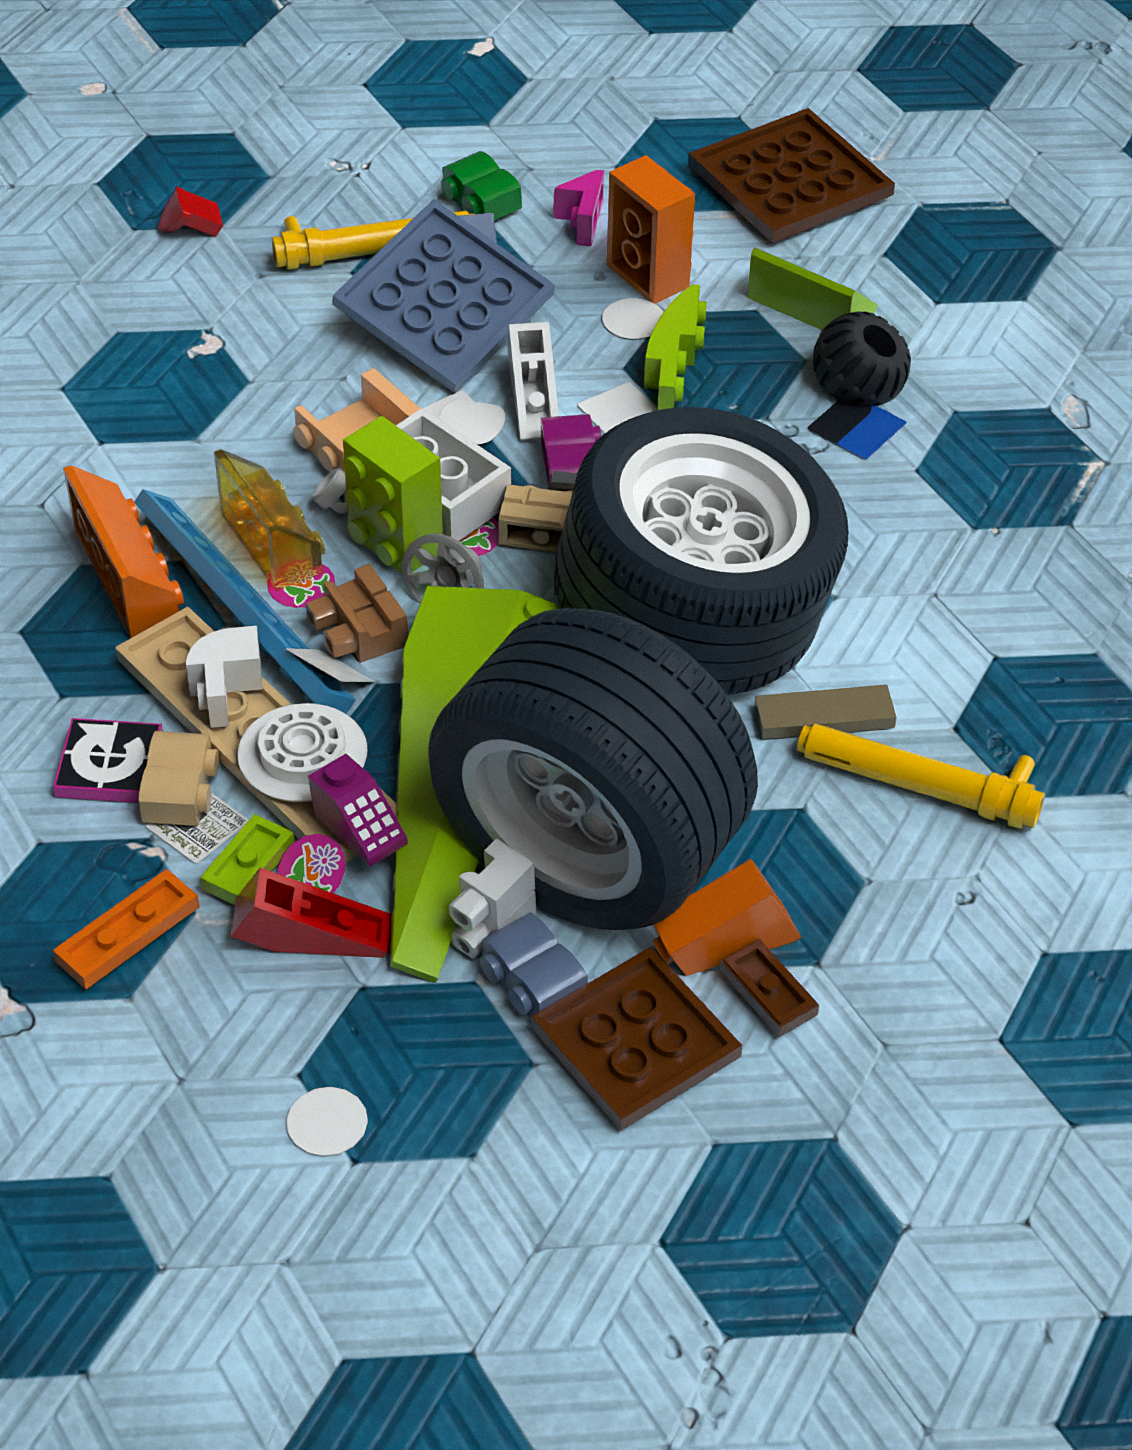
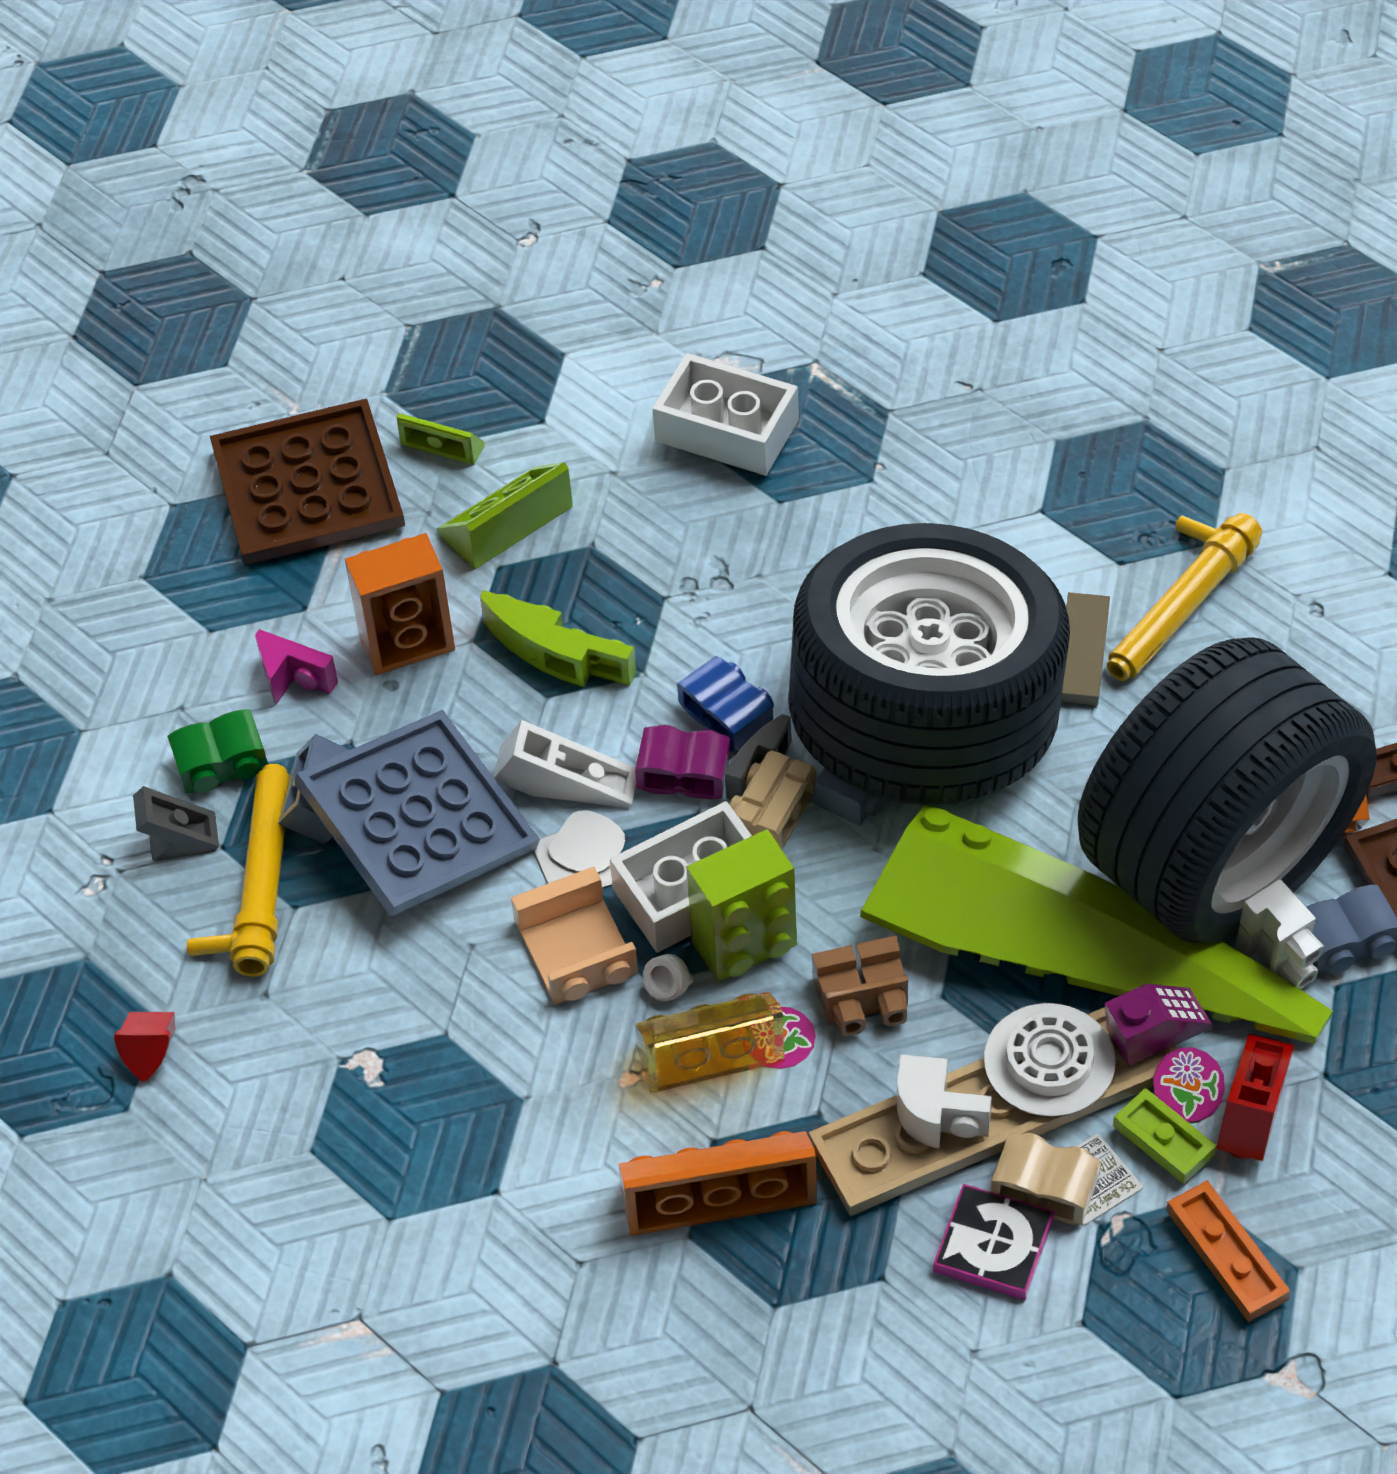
camera: 70 degrees left, 5 degrees up
dark azure plate [134,489,356,714] -> none
white sticker [286,648,374,682] -> none
light grey wheel [402,533,484,603] -> none
white sticker [578,382,658,433] -> none
white sticker [602,298,663,339] -> none
sticker [808,401,907,459] -> none
black wheel [813,311,911,406] -> none
none -> dark grey slope [133,786,219,861]
none -> lime slope [396,413,485,465]
none -> white brick [652,353,799,476]

